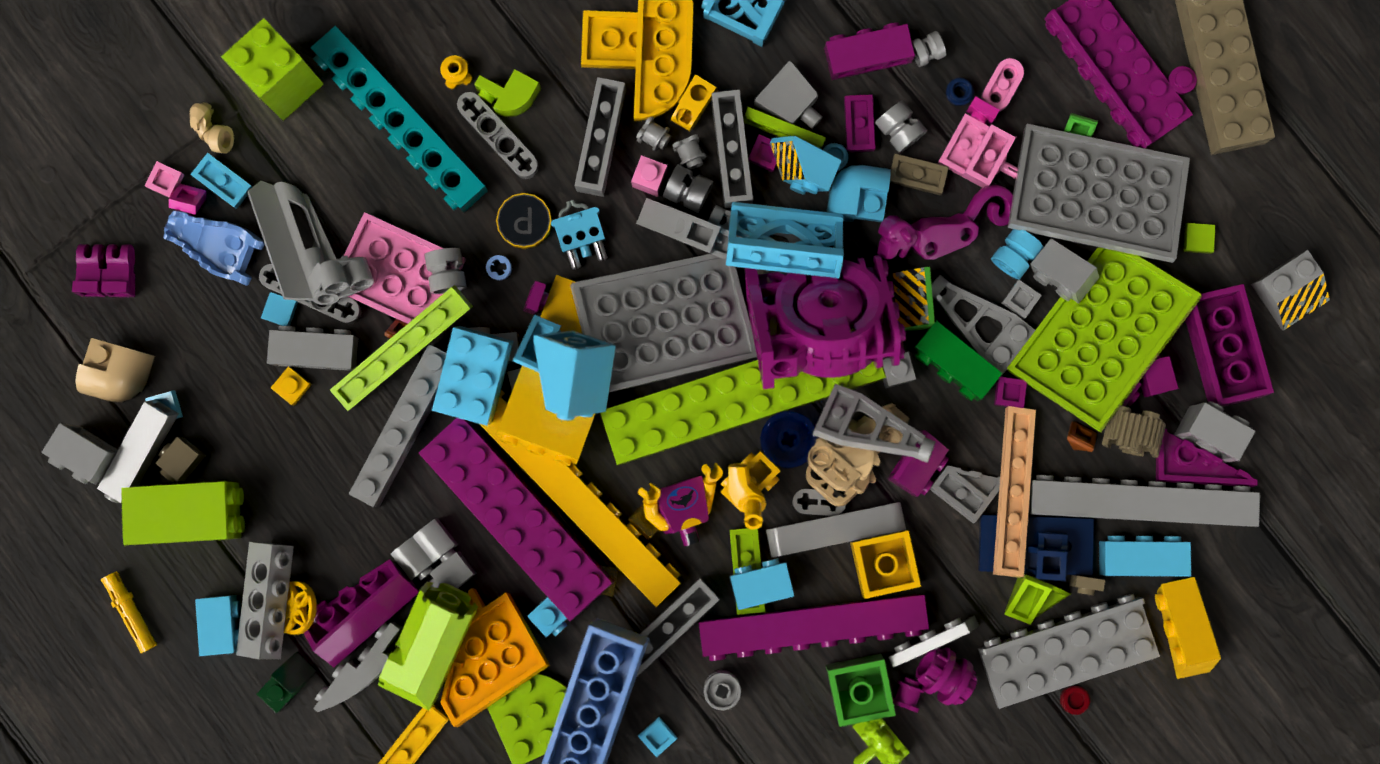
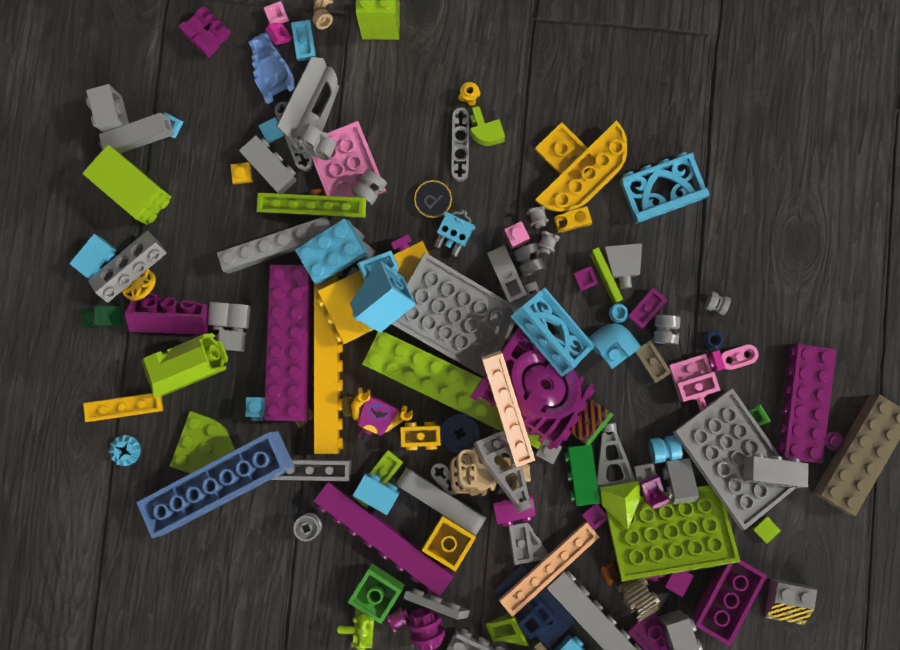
camera: 40 degrees right, 0 degrees up
tan brick [76,338,155,403] -> none
yellow pin [101,571,158,654] -> none
dark tan brick [156,437,206,482] -> none
teal brick [311,26,488,213] -> none
light grey slope [313,621,404,712] -> none
light orange wing [440,588,550,727] -> none
light blue bush [486,255,512,280] -> none
light grey brick [574,77,626,197] -> none
medium azure tile [638,716,678,757] -> none
light grey brick [712,90,753,209] -> none
yellow arm [728,463,766,529] -> none
medium azure slope [770,136,842,195] -> none
magenta brick [824,22,915,80] -> none
magenta animal [877,184,1013,260] -> none
none -> light nougat plate [481,350,535,467]
none -> lime slope [600,481,641,530]
none -> magenta bracket [639,474,670,509]
none -> light grey brick [743,453,808,488]

